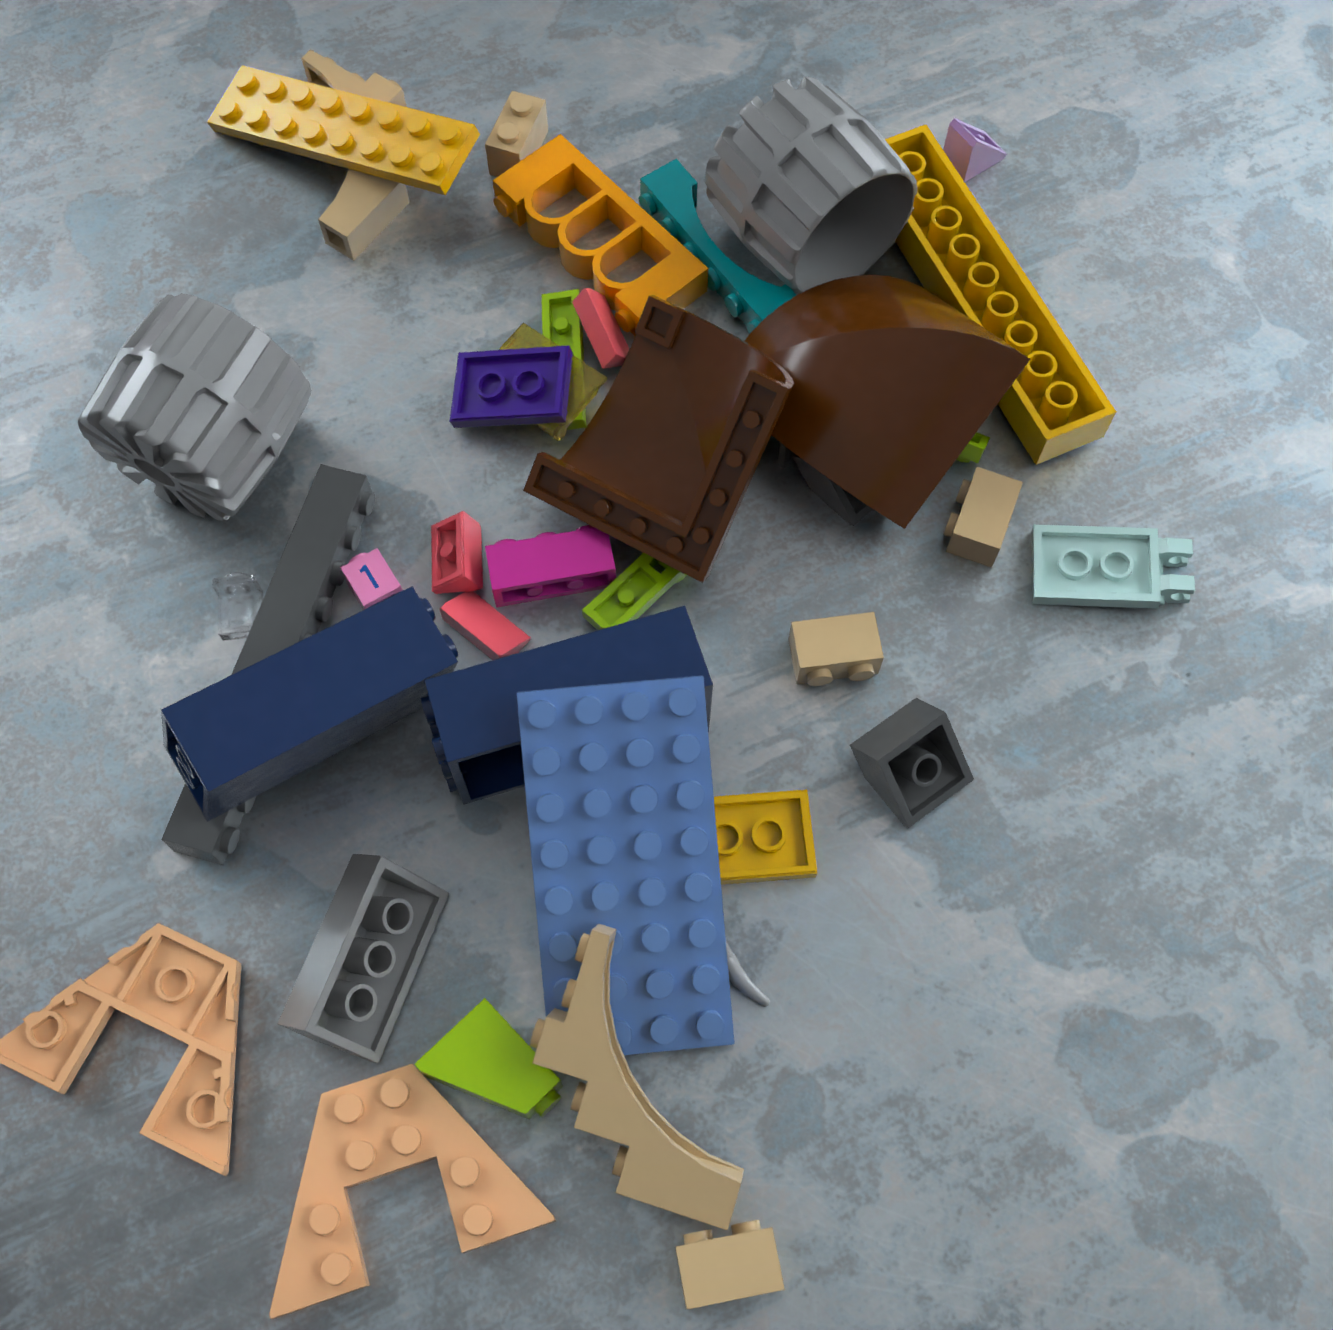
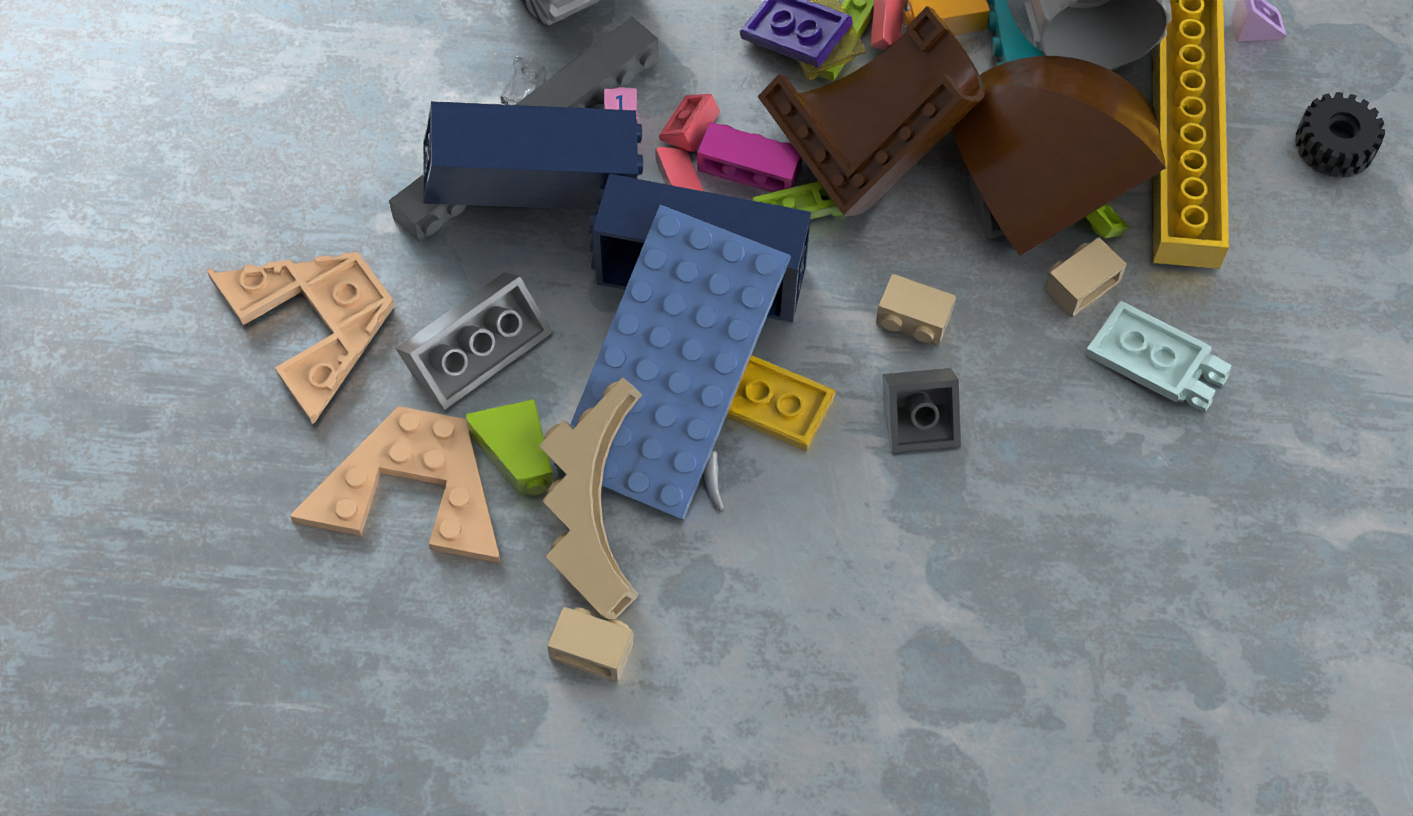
camera: 30 degrees right, 5 degrees down
none -> black tyre [1295,92,1385,177]

